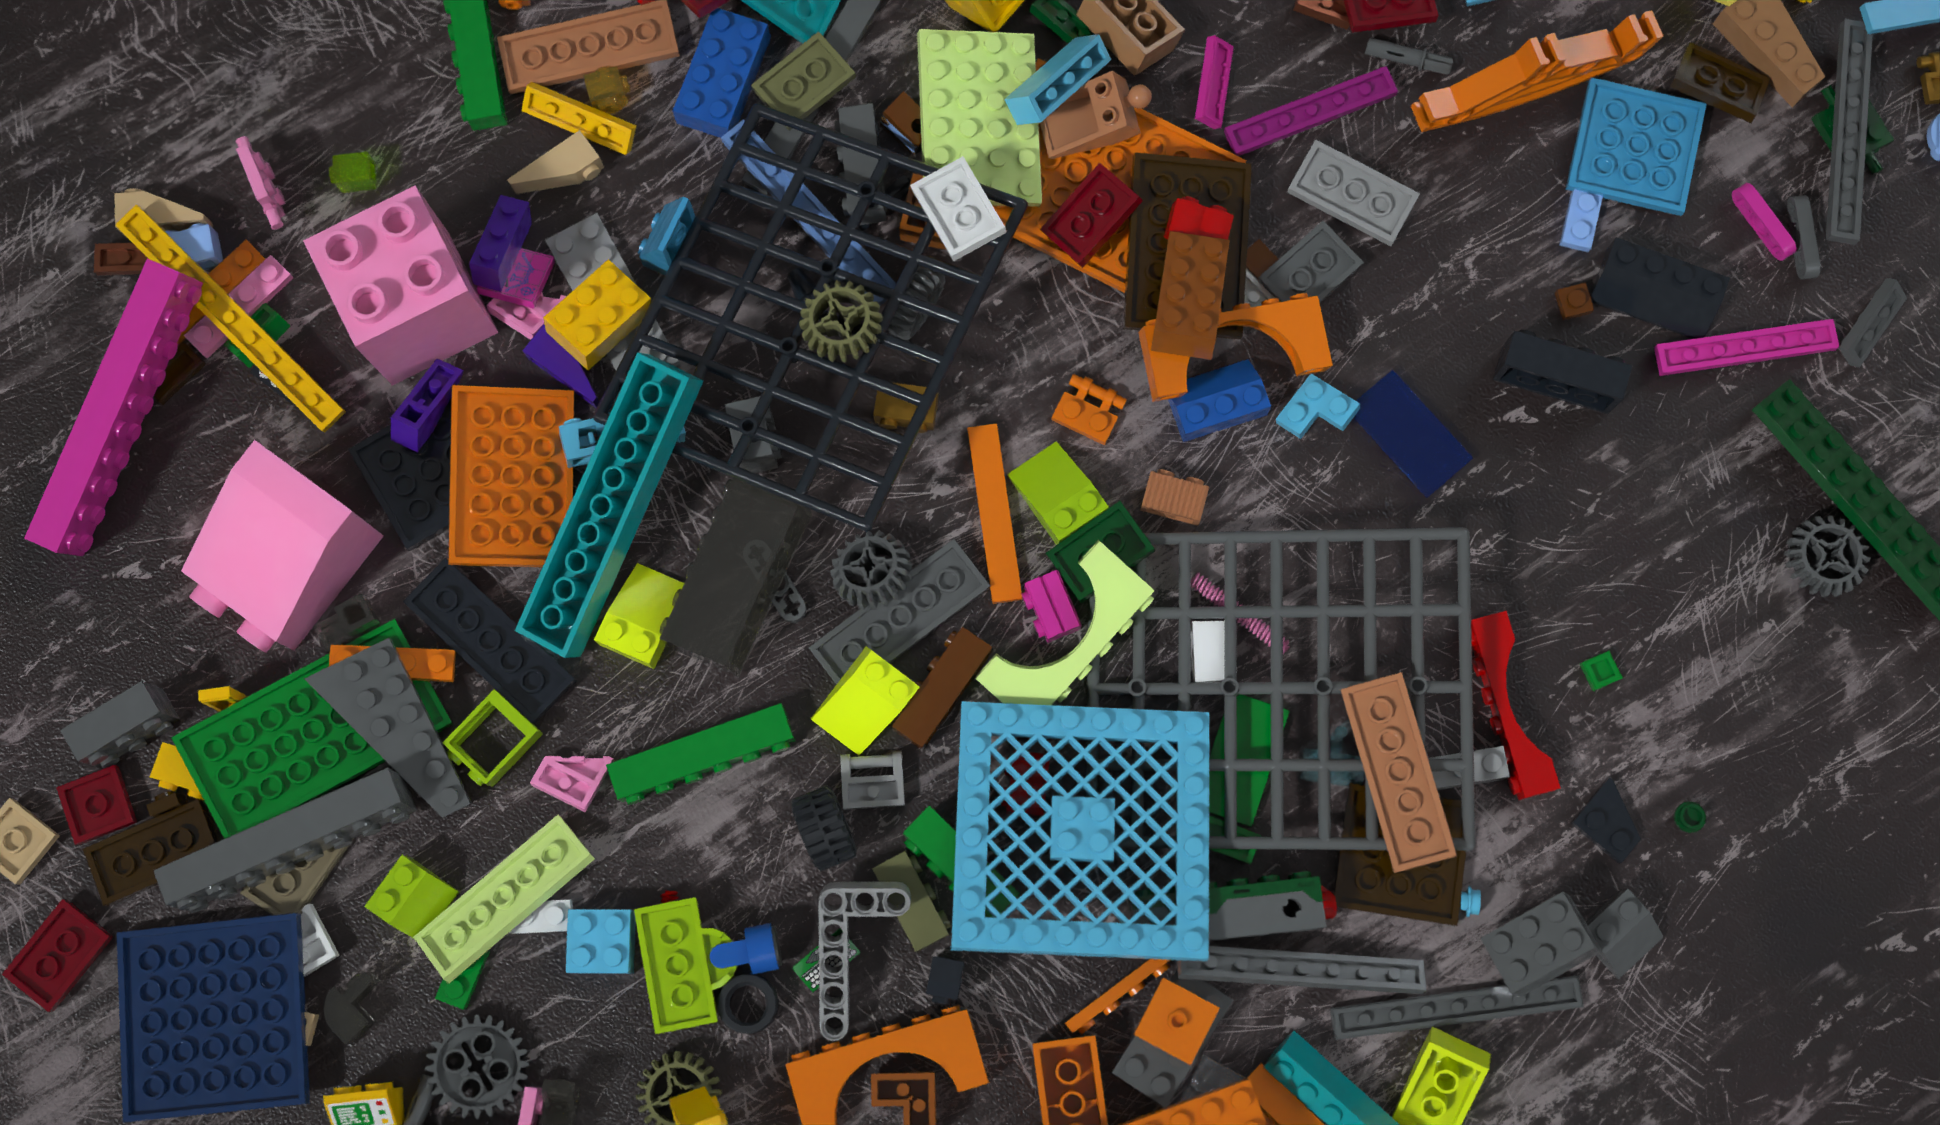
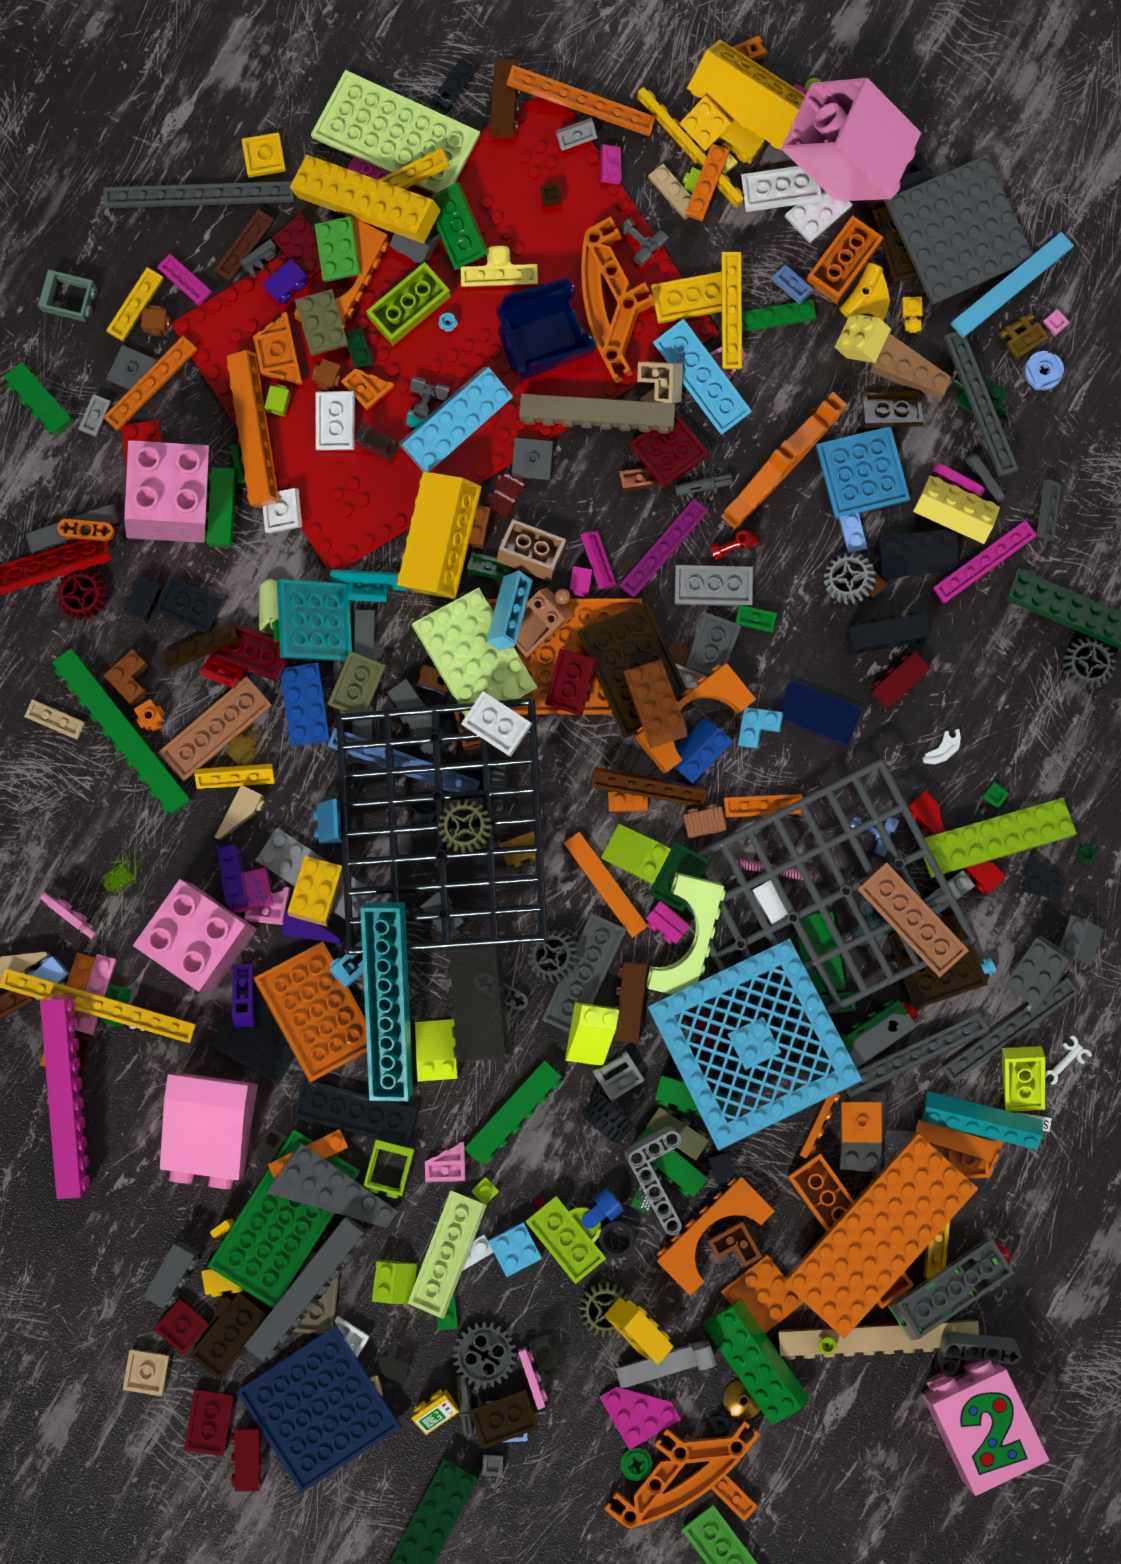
camera: 30 degrees left, 5 degrees up
red brick [1164,196,1234,240] -> none
none -> dark red brick [231,1427,261,1492]
none -> lime plate [471,1177,499,1204]
none -> dark pink brick [569,566,592,597]
none -> reddish brown plate [590,767,708,807]
none -> green brick [632,1127,708,1197]
none -> red bar [711,531,759,560]
none -> orange plate [724,794,802,818]
none -> green plate [735,605,777,633]
none -> light grey gear [824,552,876,604]
none -> medium blue bar [850,816,899,857]
none -> dark red brick [870,652,931,710]
none -> light yellow brick [913,475,1000,544]
none -> white piece [923,729,961,764]
none -> lime plate [923,798,1077,878]
none -> white bar [1045,1036,1092,1085]

